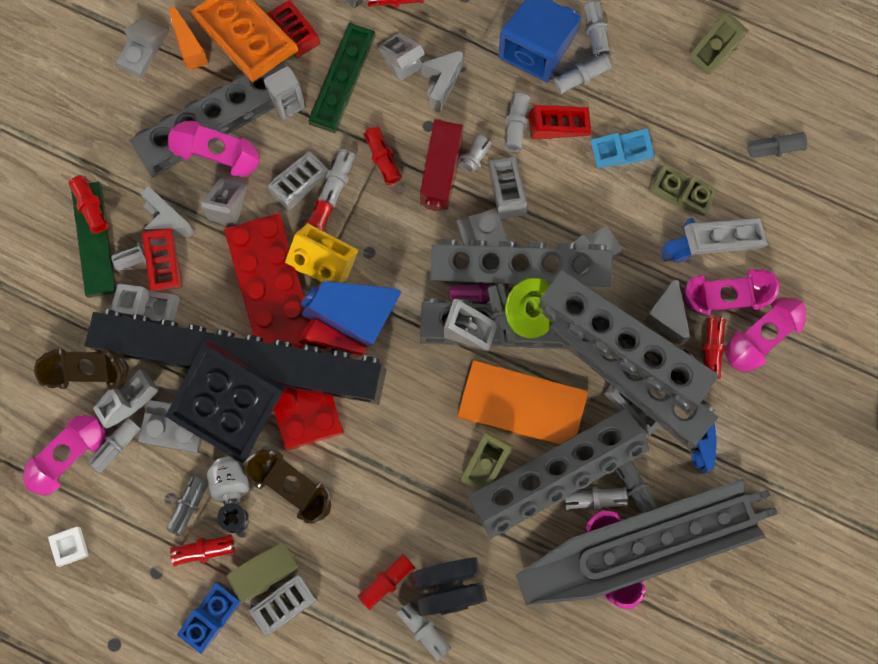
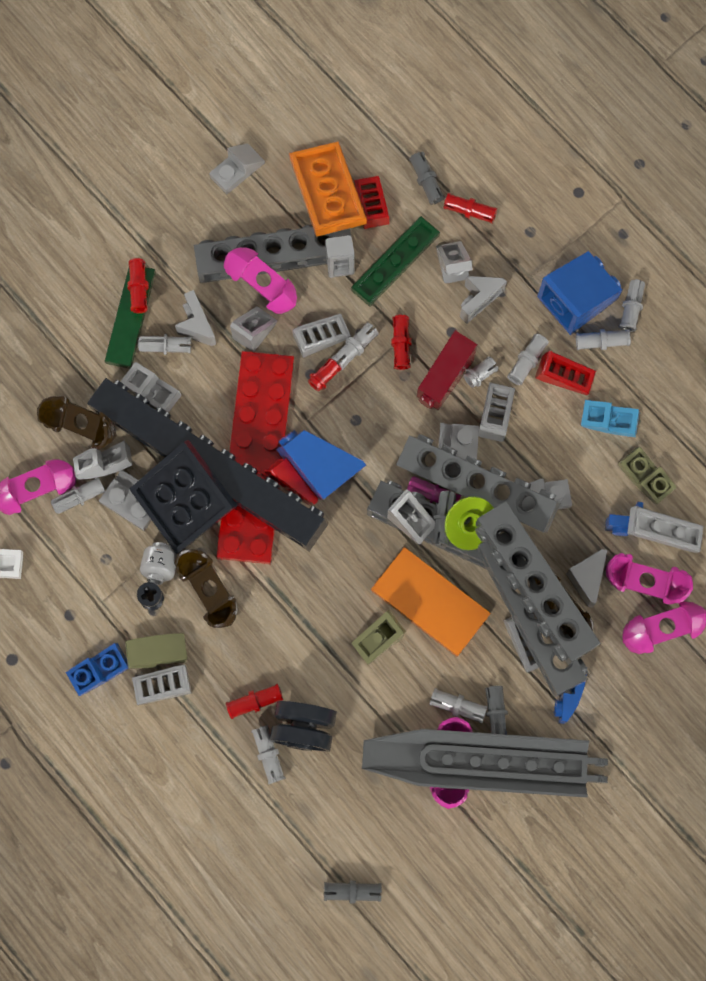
camera: 20 degrees right, 0 degrees up
red slope [142,228,183,292] -> none
dark grey axle [167,475,209,536] -> none
orange slope [168,7,208,70] -> none
red pin [170,534,235,567] -> none
yellow brick [285,223,358,283] -> none
dark grey brick [467,408,649,539] -> none
red pin [702,317,726,379] -> none

